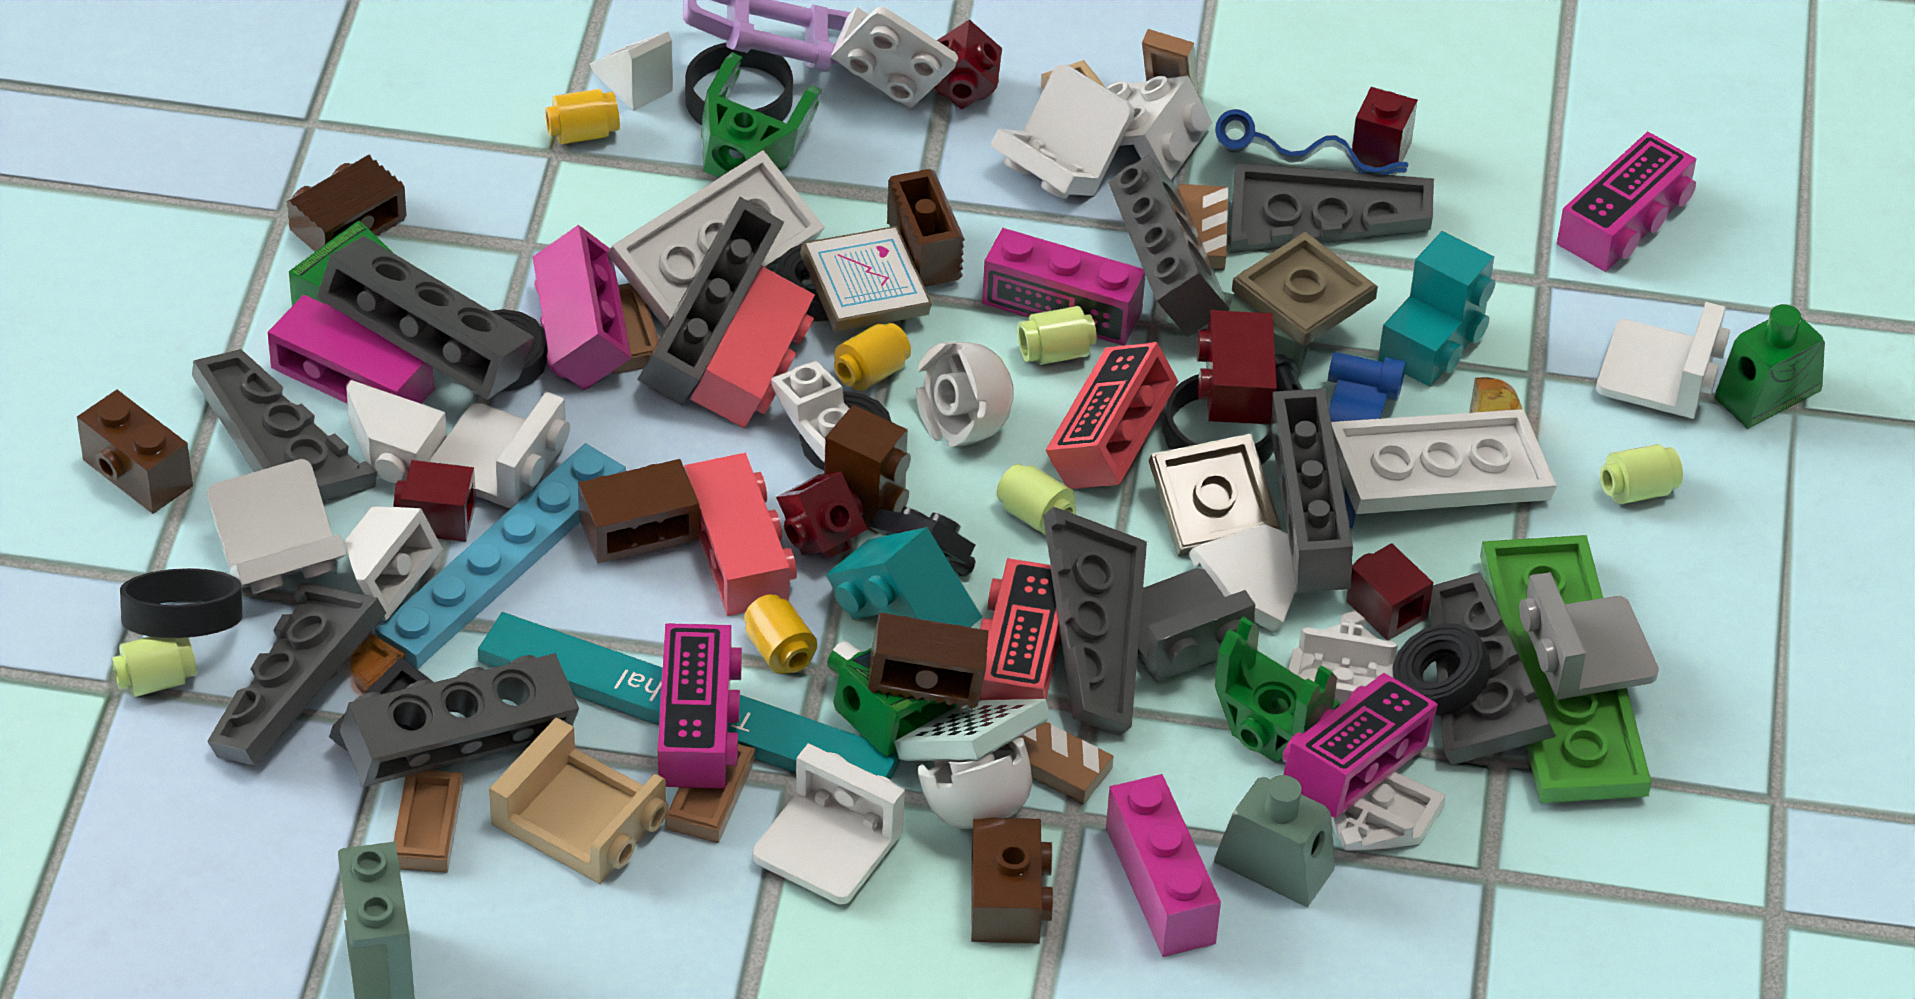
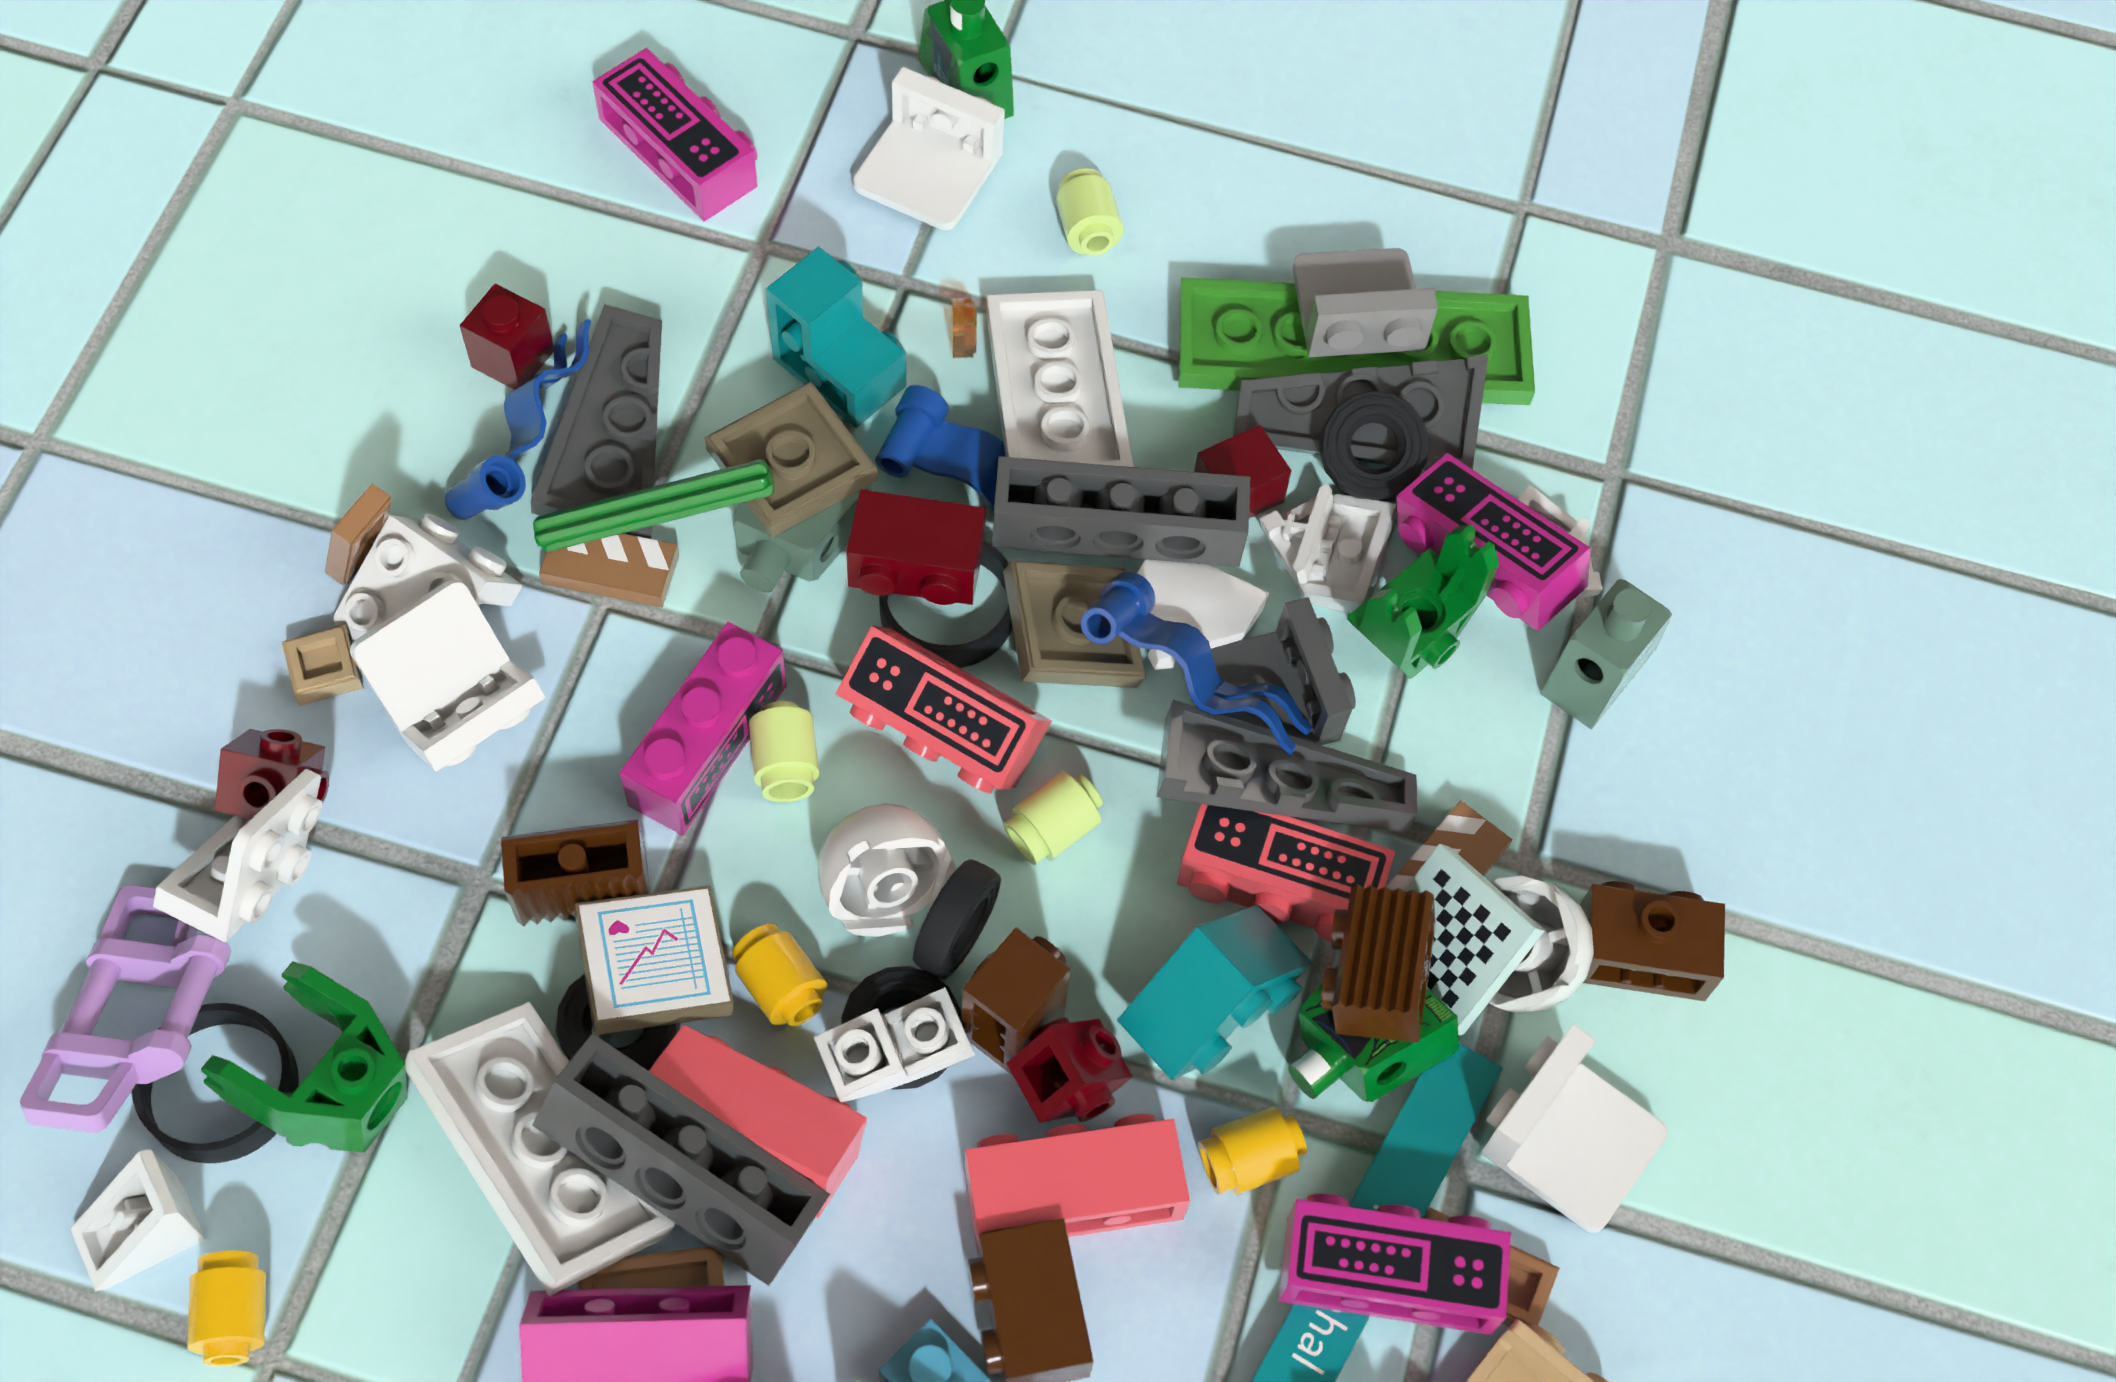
camera: 85 degrees left, 15 degrees up
black plate [870,506,976,577] -> none
dark pink brick [1106,774,1221,957] -> none
dark grey brick [1108,154,1230,337] -> none
none -> axle [533,459,775,552]
none -> black tyre [912,859,1001,979]
none -> blue flag [1081,572,1313,755]

